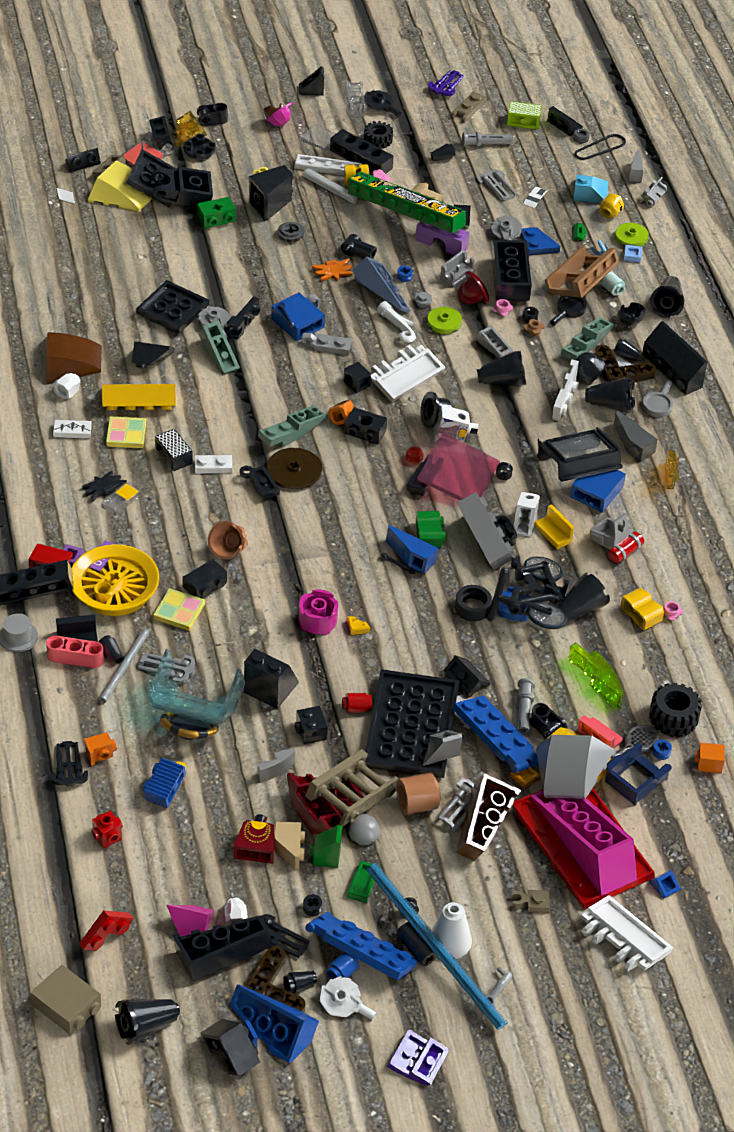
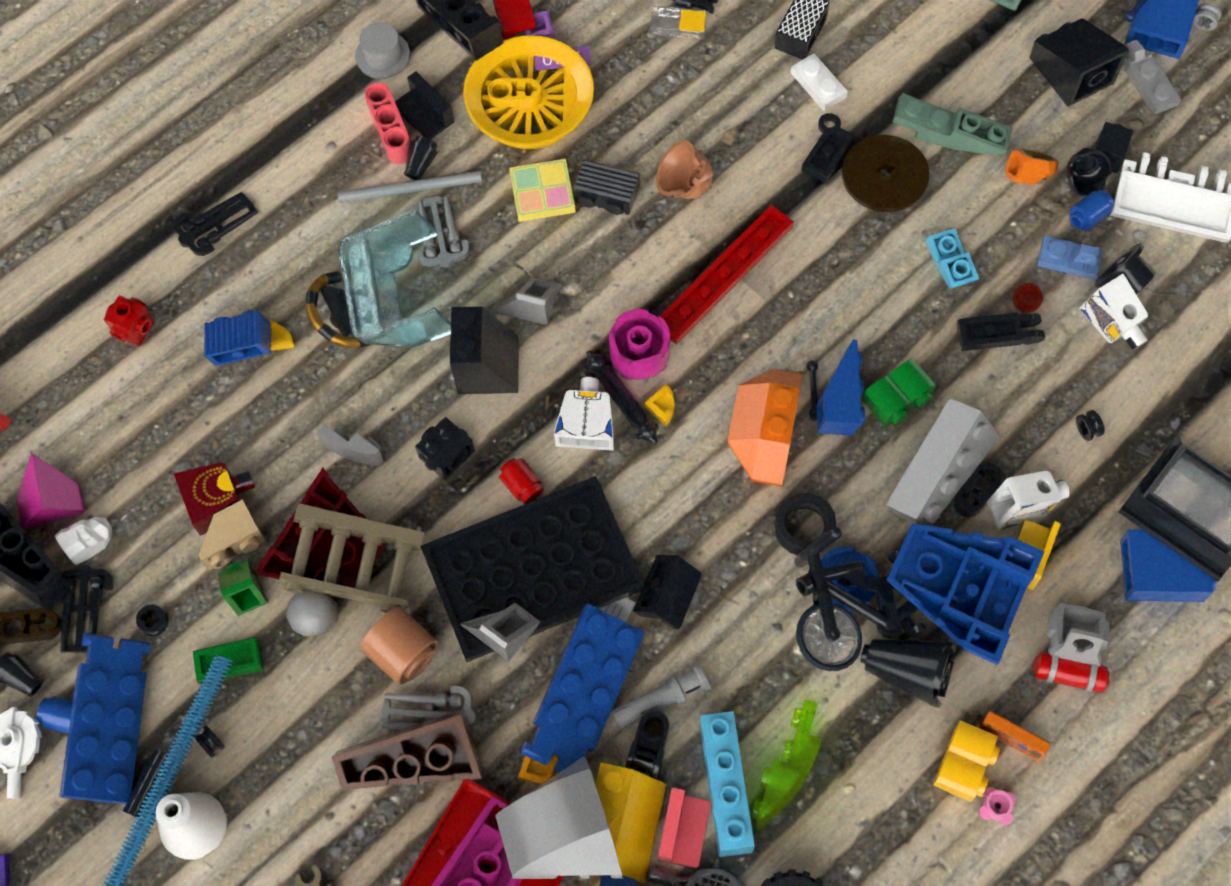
camera: 65 degrees right, 20 degrees up
orange brick [84,732,117,766] -> none
black brick [345,407,387,445] -> none
clear pink piece [417,433,500,500] -> none
none -> light grey slope [491,277,560,325]
none -> white torso [554,377,614,451]
none -> black wheel [585,350,659,445]
none -> red plate [660,205,794,345]
none -> medium azure brick [699,711,755,857]
none -> orange wedge [727,369,803,487]
none -> blue wedge [887,524,1044,665]
none -> medium azure slope [925,228,979,289]
none -> orange tile [979,711,1051,762]
none -> black slope [1029,18,1129,107]
none -> medium blue hinge [1037,235,1103,280]
none -> black hair [1066,148,1112,196]
none -> blue brick [1069,190,1114,231]

